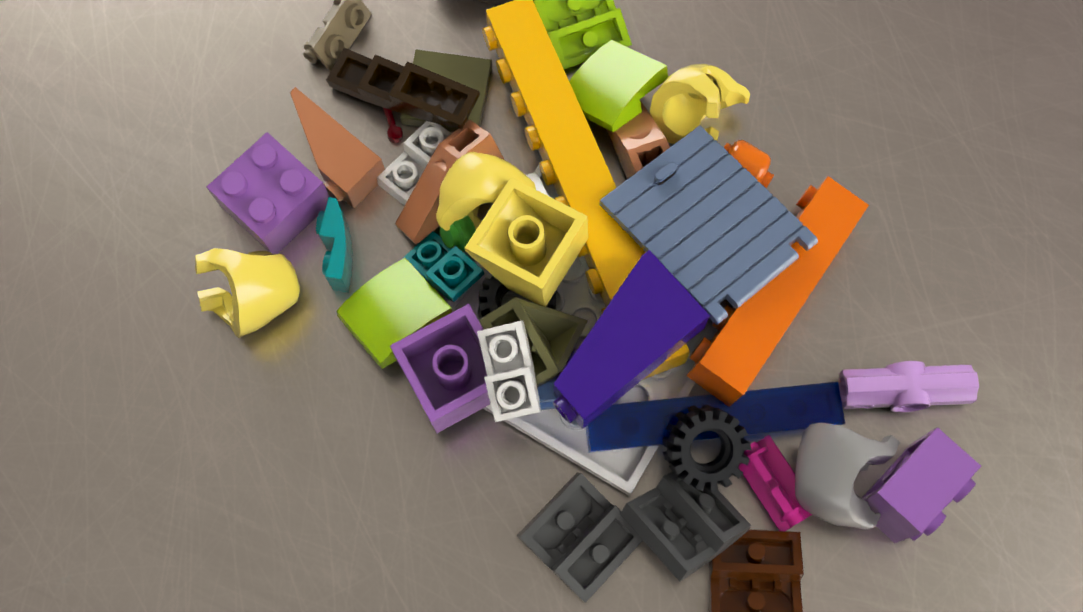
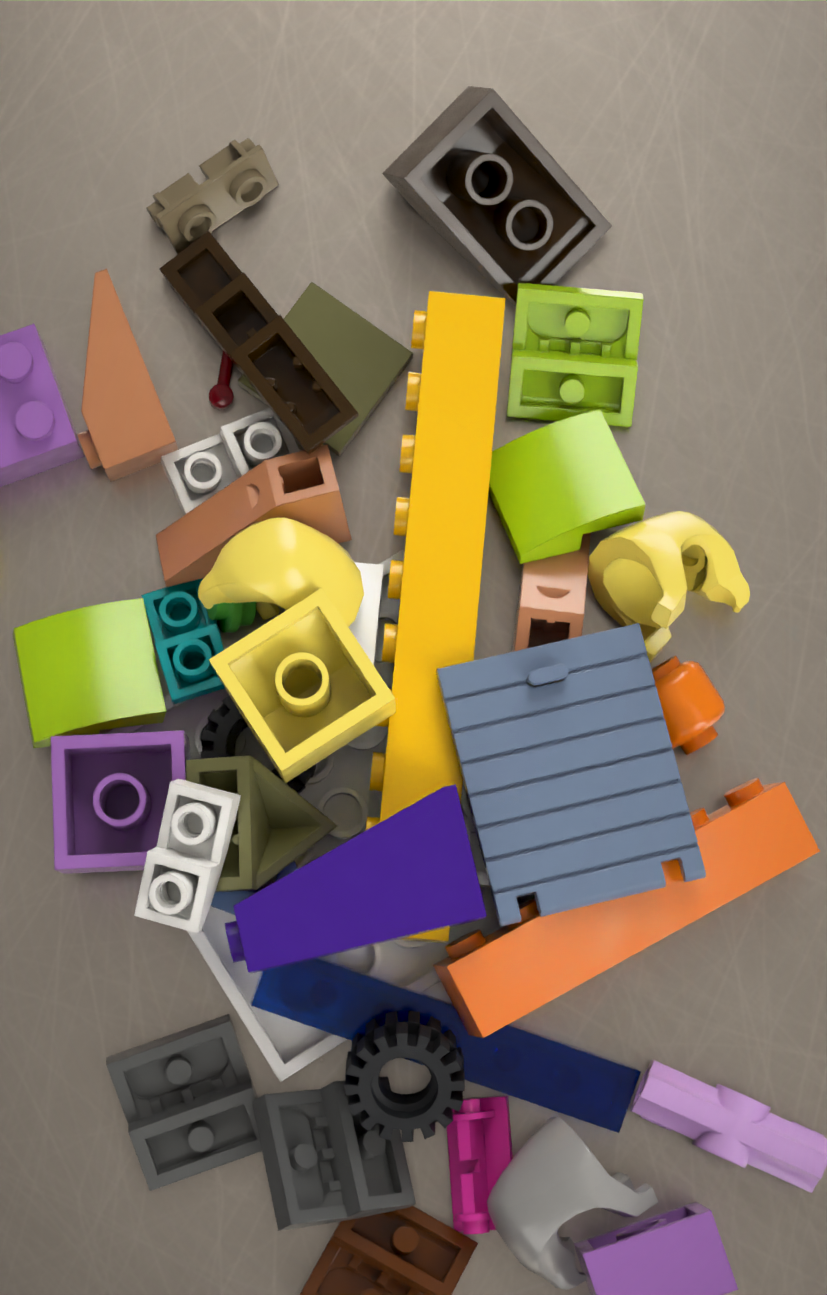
camera: 20 degrees right, 10 degrees up
teal slope [316,197,353,293] -> none

